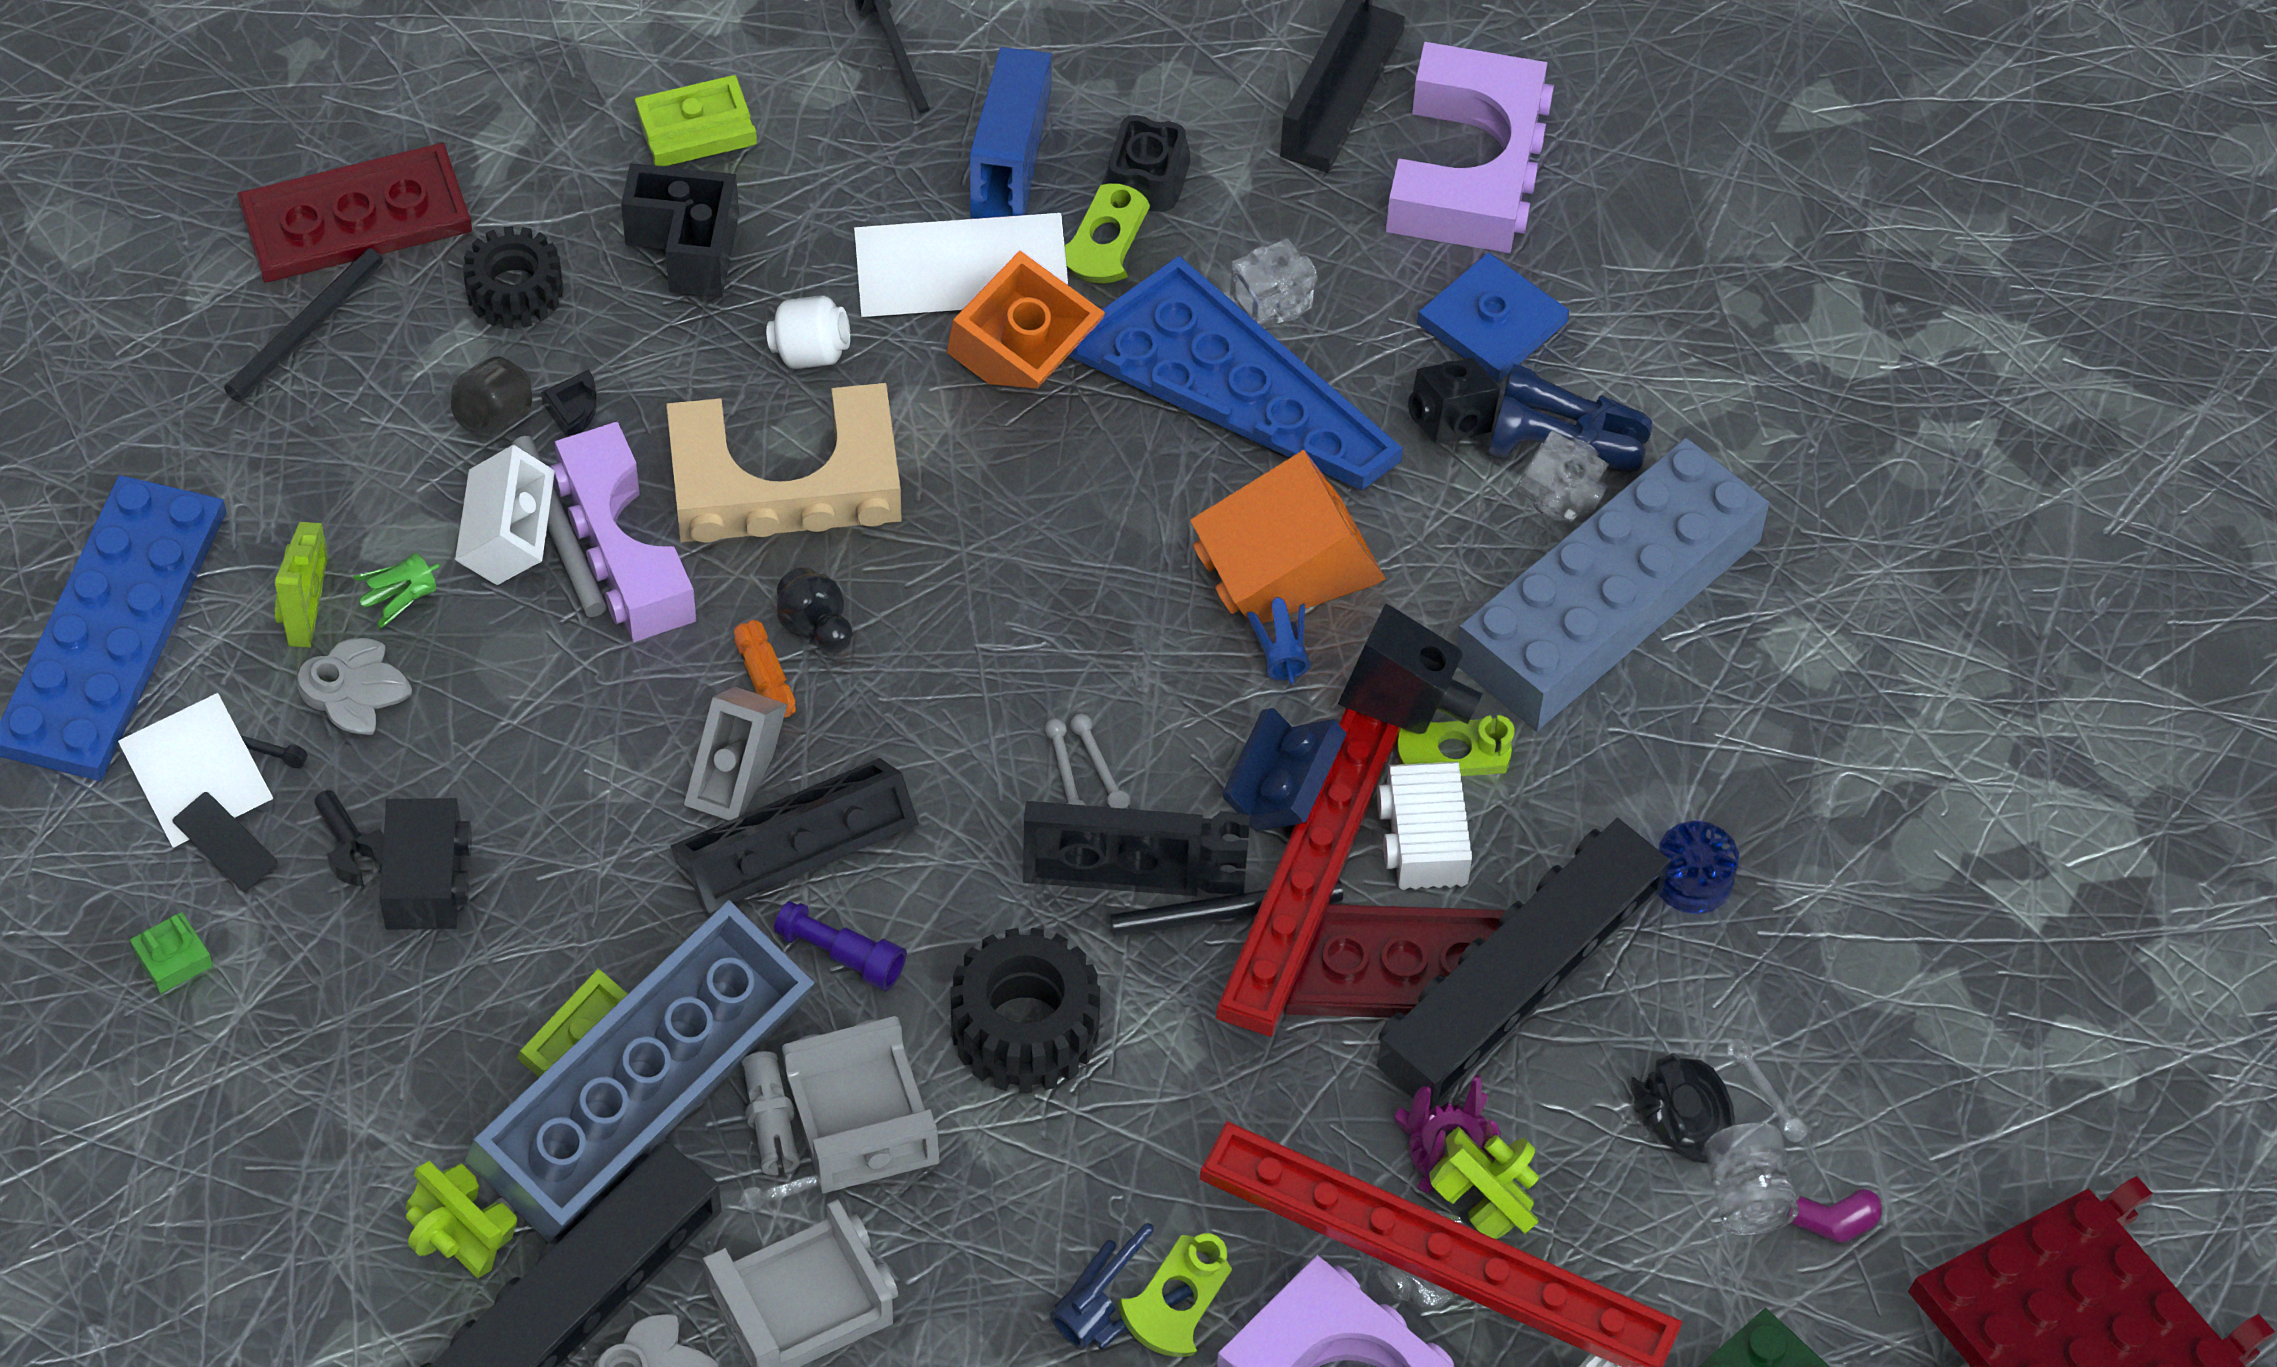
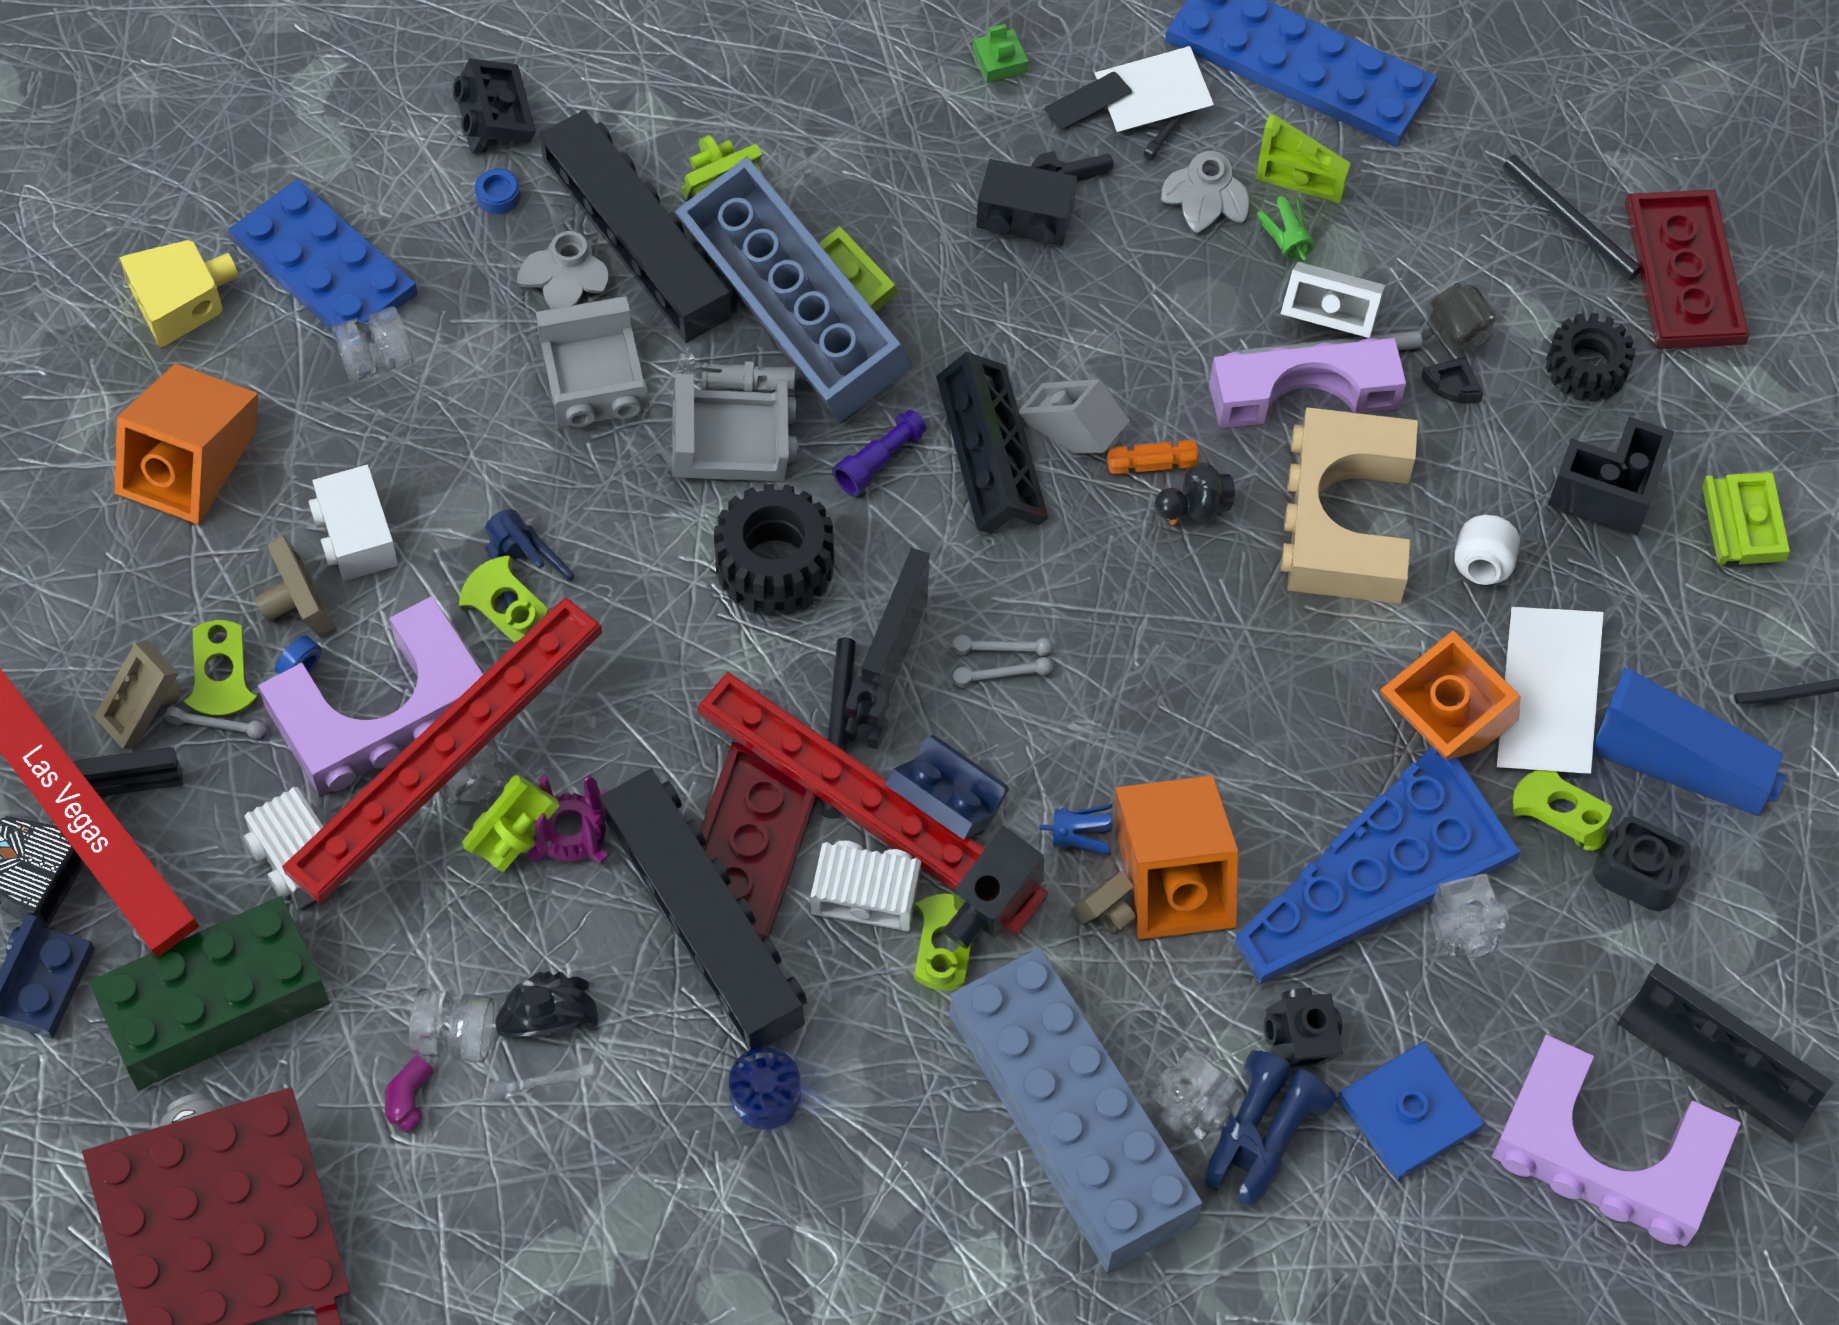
camera: 105 degrees right, 5 degrees up
none -> dark tan tile [1070,871,1136,934]

